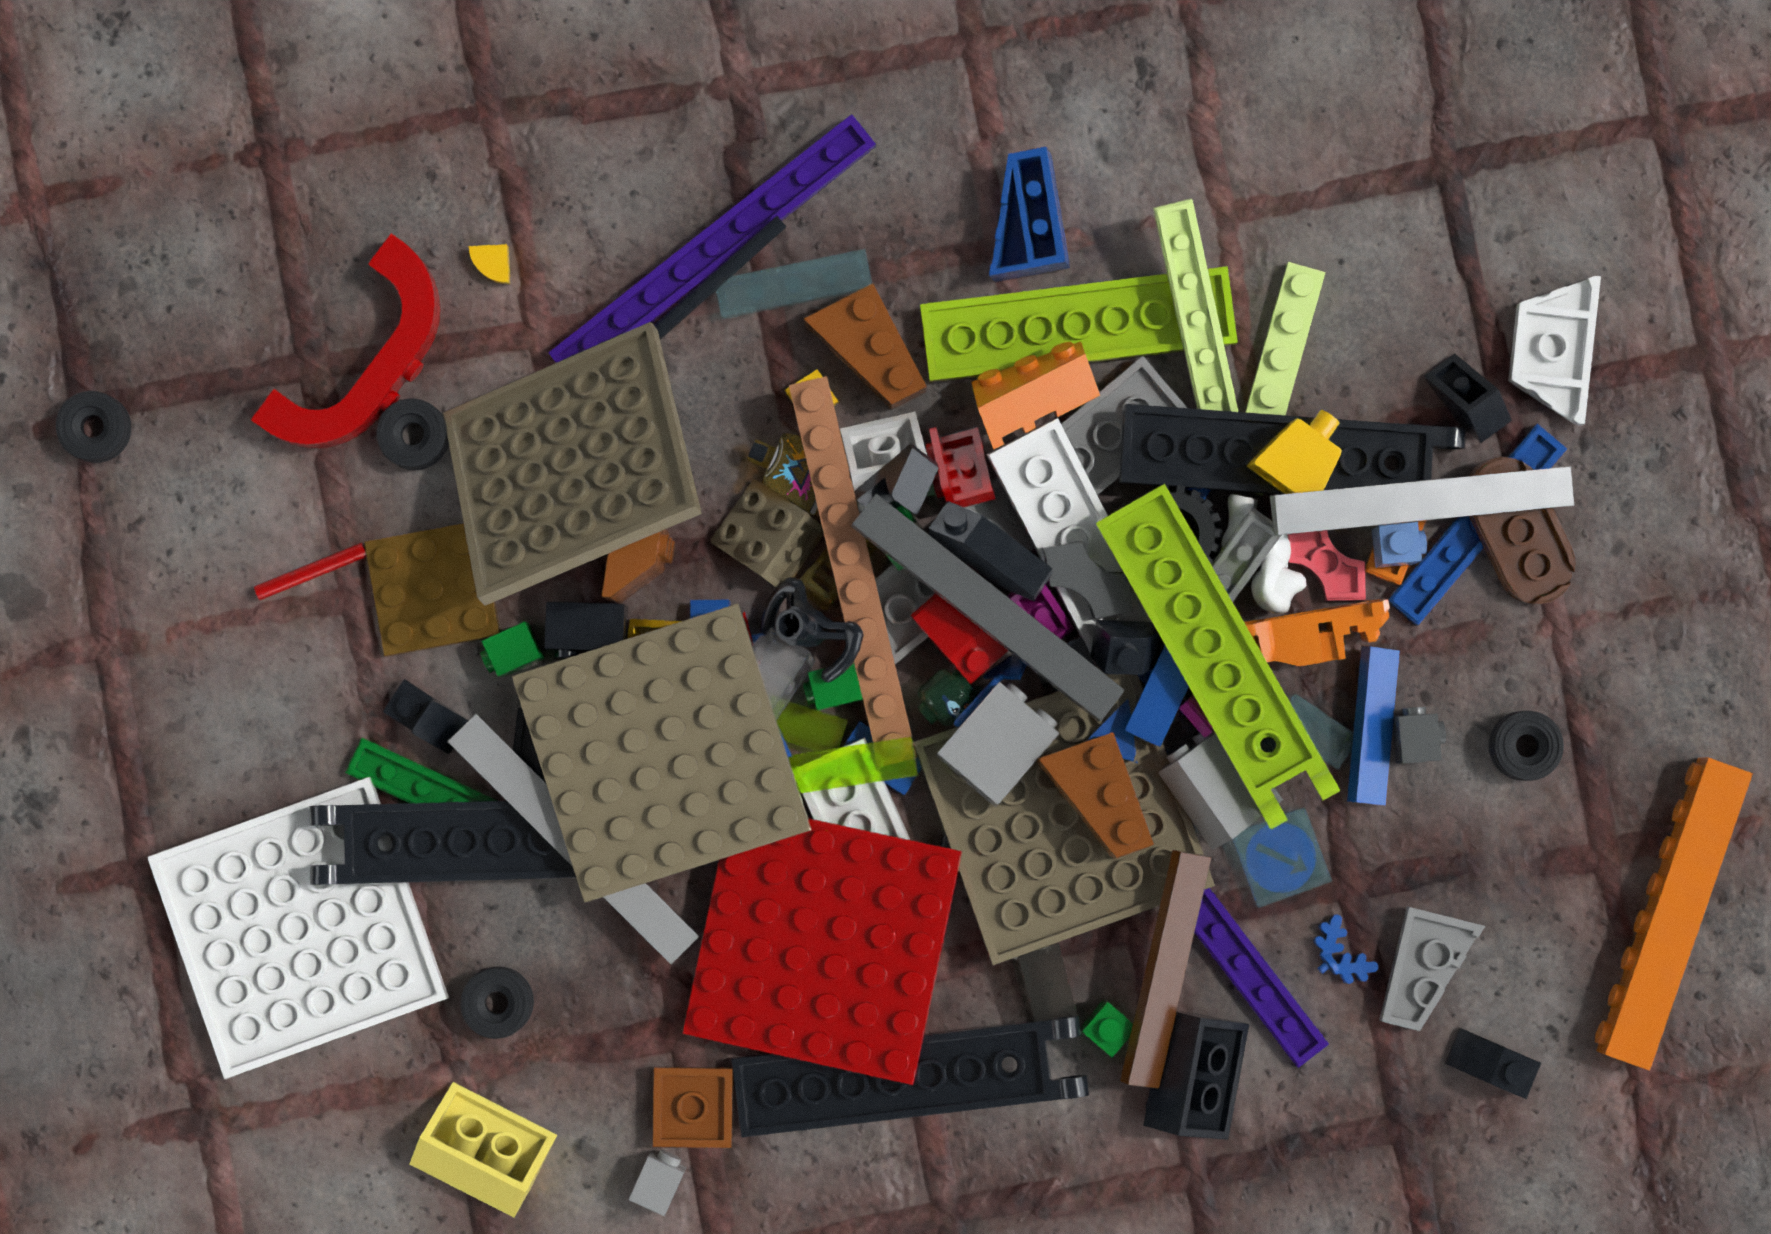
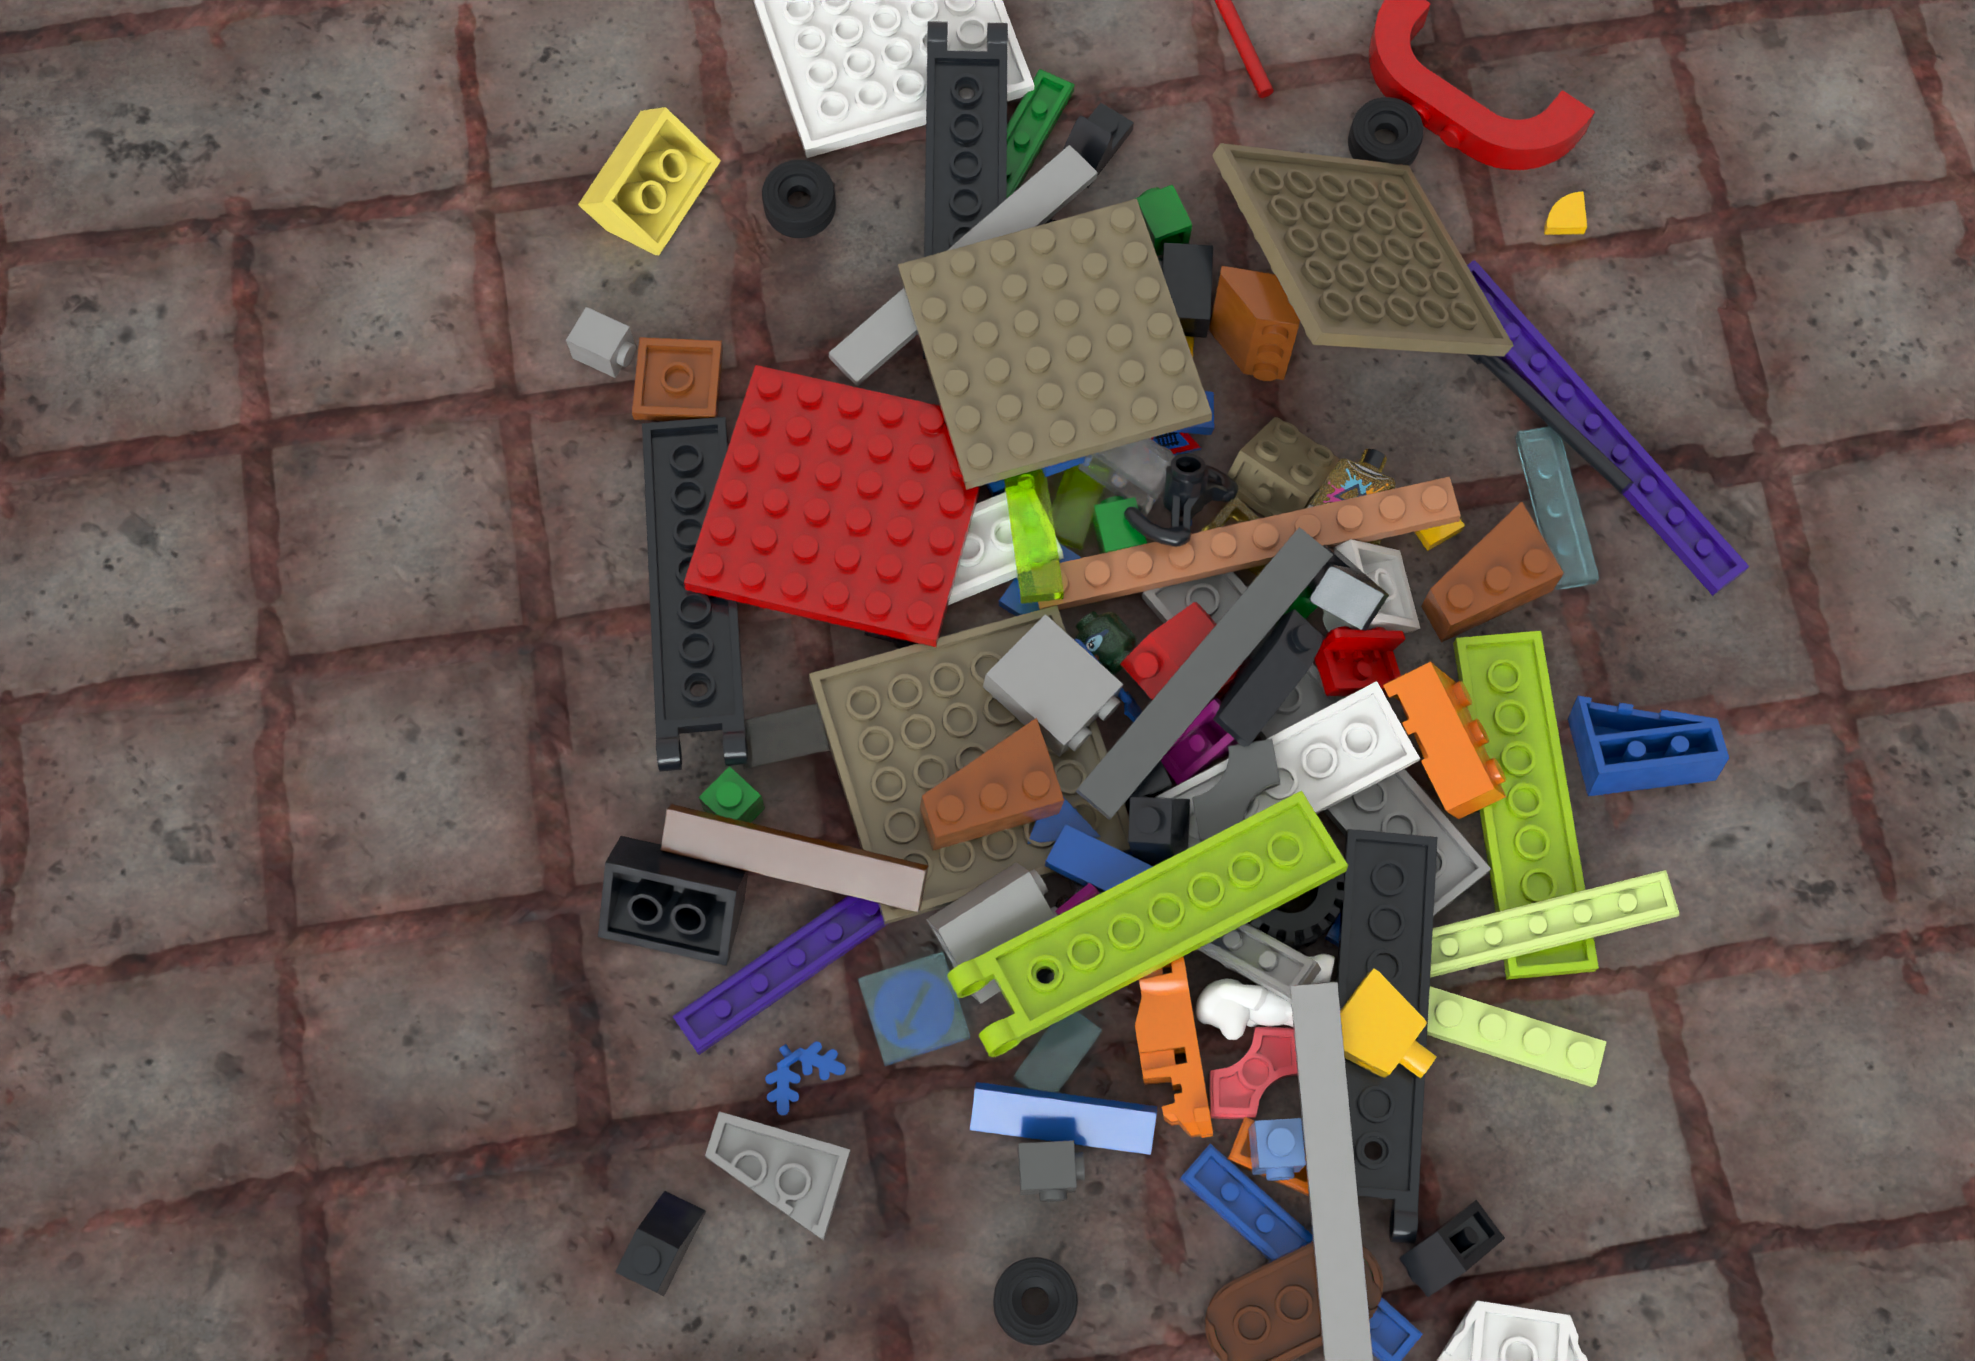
camera: 90 degrees right, 15 degrees down
pearl gold plate [364,524,500,657] -> none

